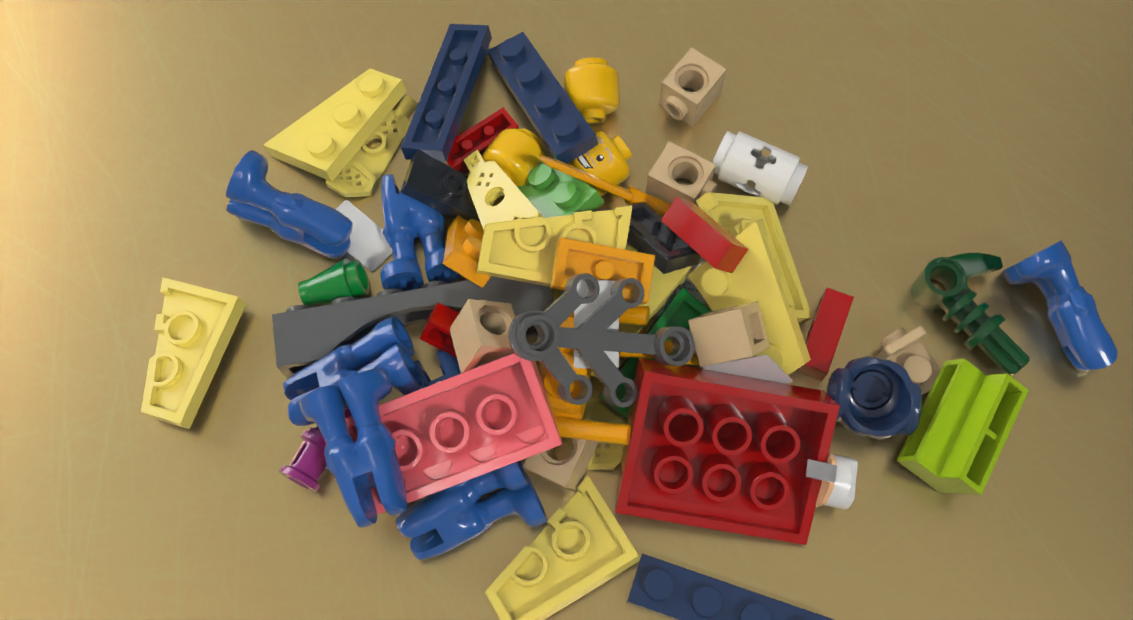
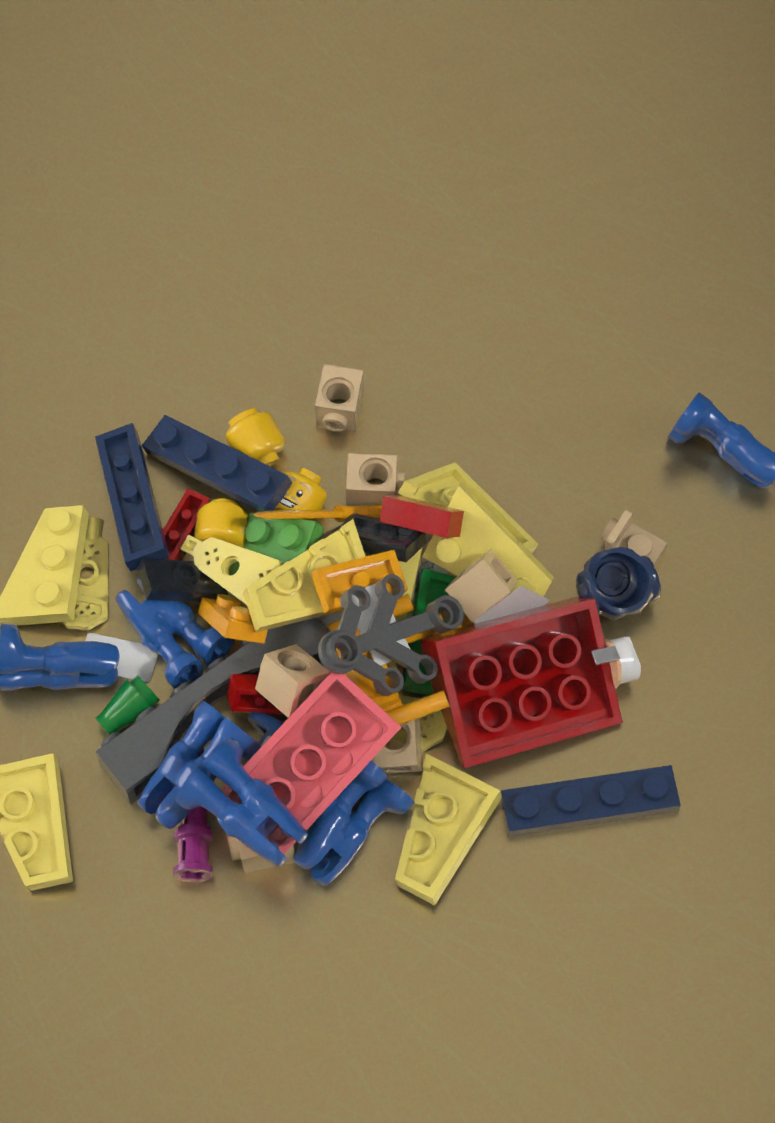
camera: 30 degrees left, 5 degrees down
white piece [712,131,808,206] -> none
red piece [795,287,854,382] -> none
lime piece [896,359,1029,495] -> none
dark green piece [911,253,1030,376] -> none

